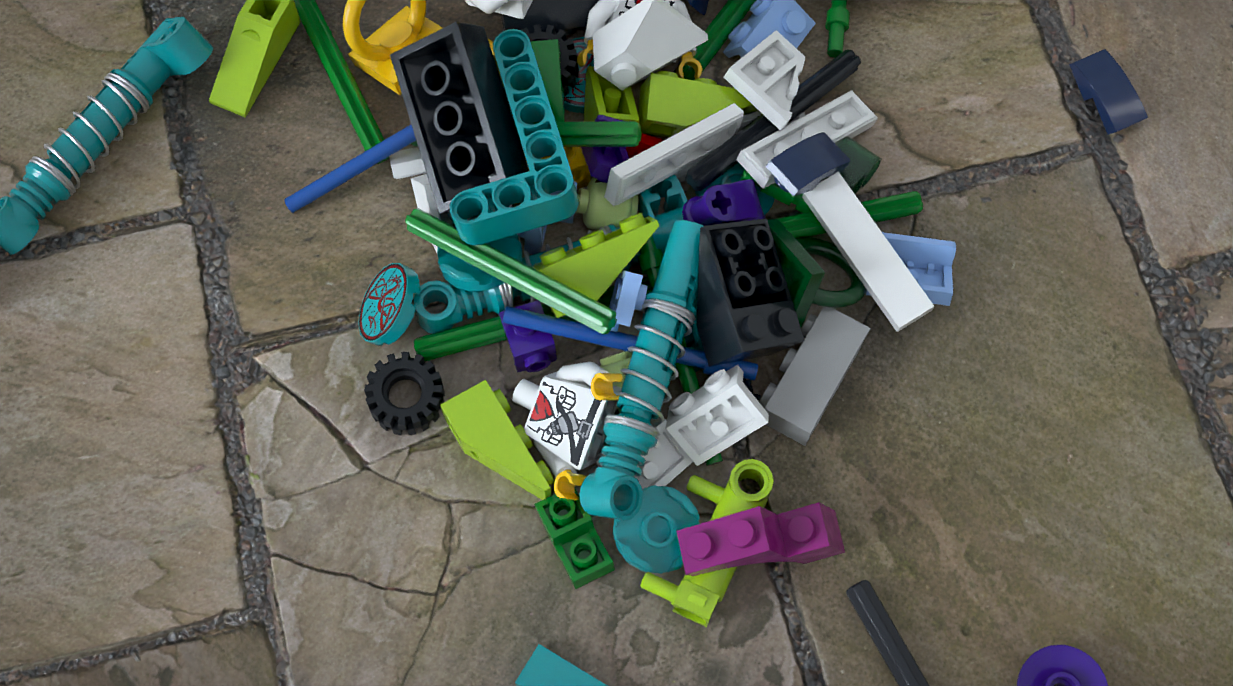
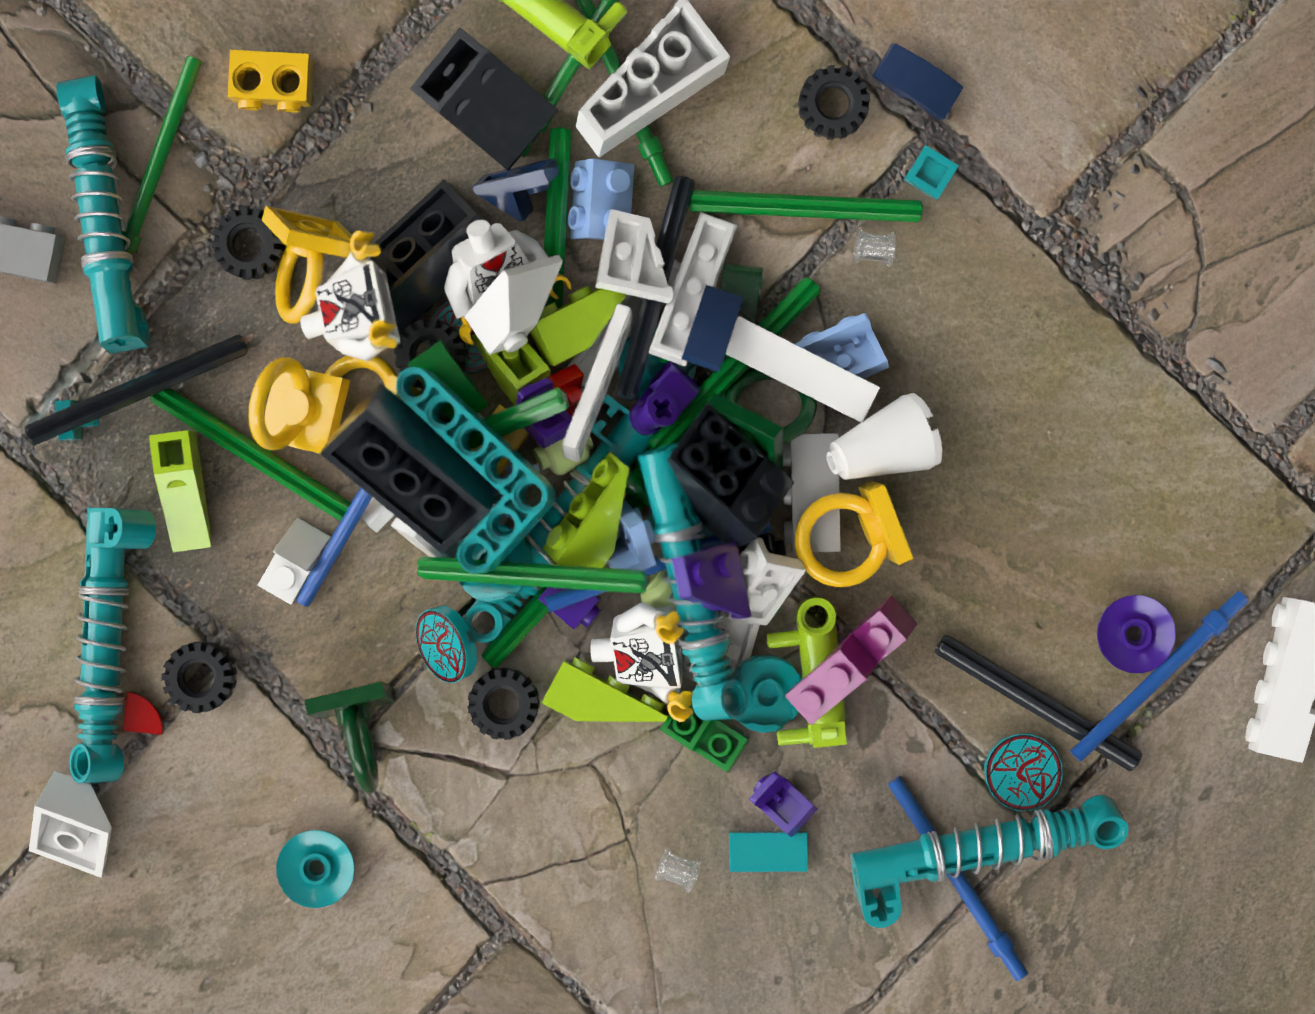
camera: 40 degrees left, 20 degrees up
none -> red tile [123,691,165,735]
none -> black tyre [161,641,237,713]
none -> white slope [257,518,331,605]
none -> teal dish [276,830,355,908]
none -> dark green tile [304,681,396,793]
none -> clear bush [653,847,702,894]
none -> dark purple wing [671,542,752,619]
none -> green axle [690,190,923,222]
none -> dark purple bracket [749,771,818,838]
none -> yellow tile [794,481,914,587]
none -> black tyre [798,65,870,140]
none -> white cone [827,393,943,480]
none -> clear bush [853,229,896,267]
none -> teal tile [904,145,959,201]

